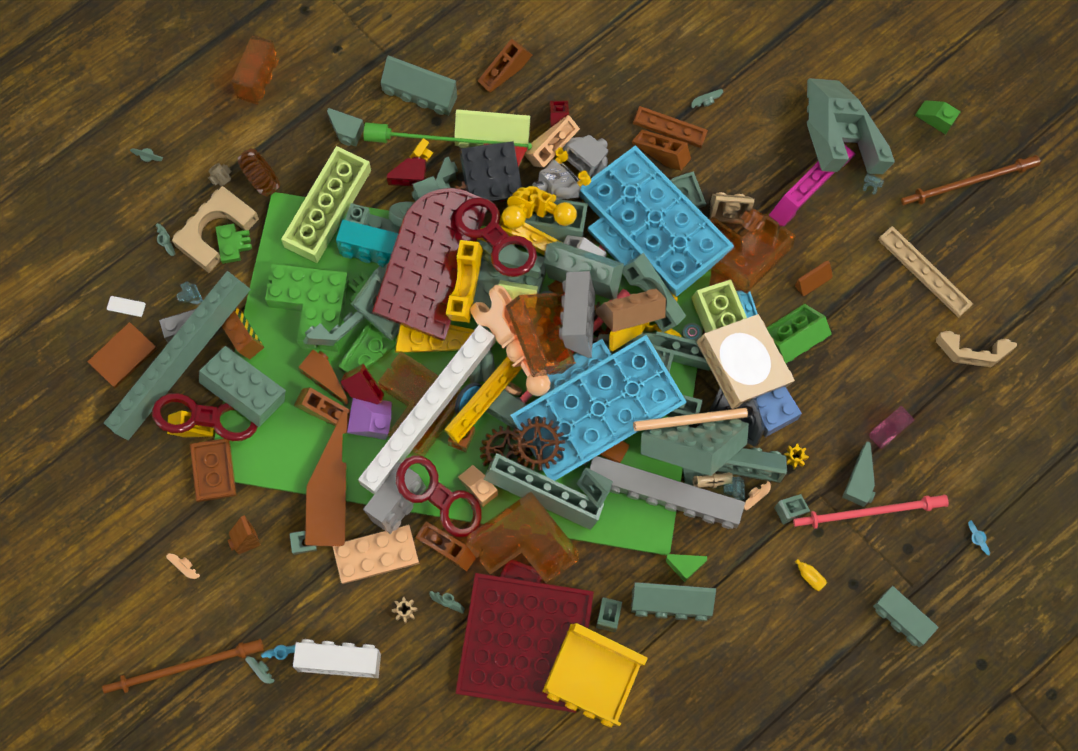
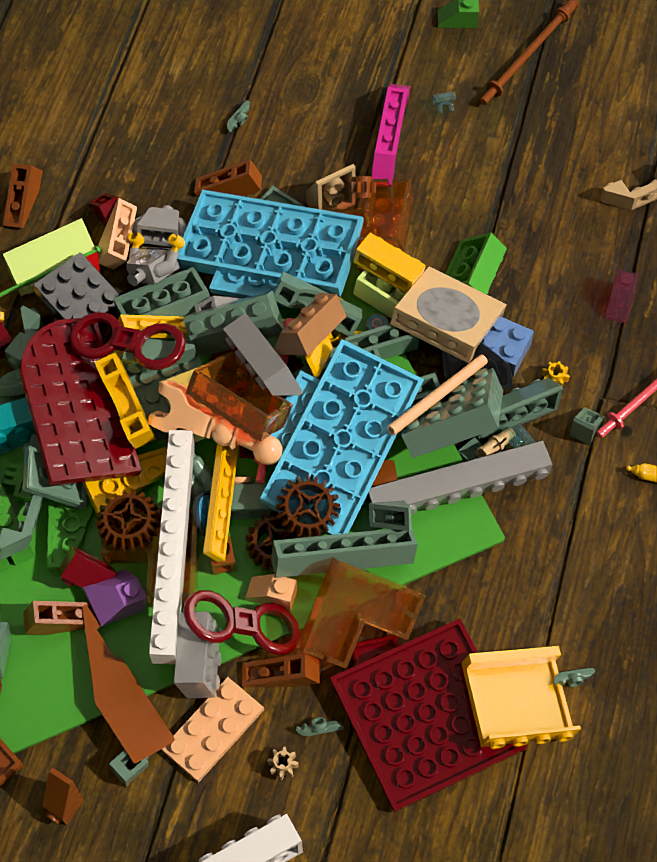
camera: 30 degrees left, 10 degrees down
dark orange slope [299,350,349,405] -> none
yellow piece [502,186,577,230] -> none
sand green slope [596,598,622,632] -> none
sand green slope [631,582,716,621] -> none
dark orange tile [633,106,708,148] -> none
bright green slope [665,554,707,582] -> none
light nougat piece [744,481,771,511] -> none
dark orange slope [795,261,833,296] -> none
sand green wedge [807,78,895,174] -> none
sand green slope [842,442,875,507] -> none
tan tile [878,226,973,318] -> none
none -> reddish brown gear [96,489,161,553]
none -> yellow brick [353,233,426,293]
none -> sand green piece [553,668,595,687]

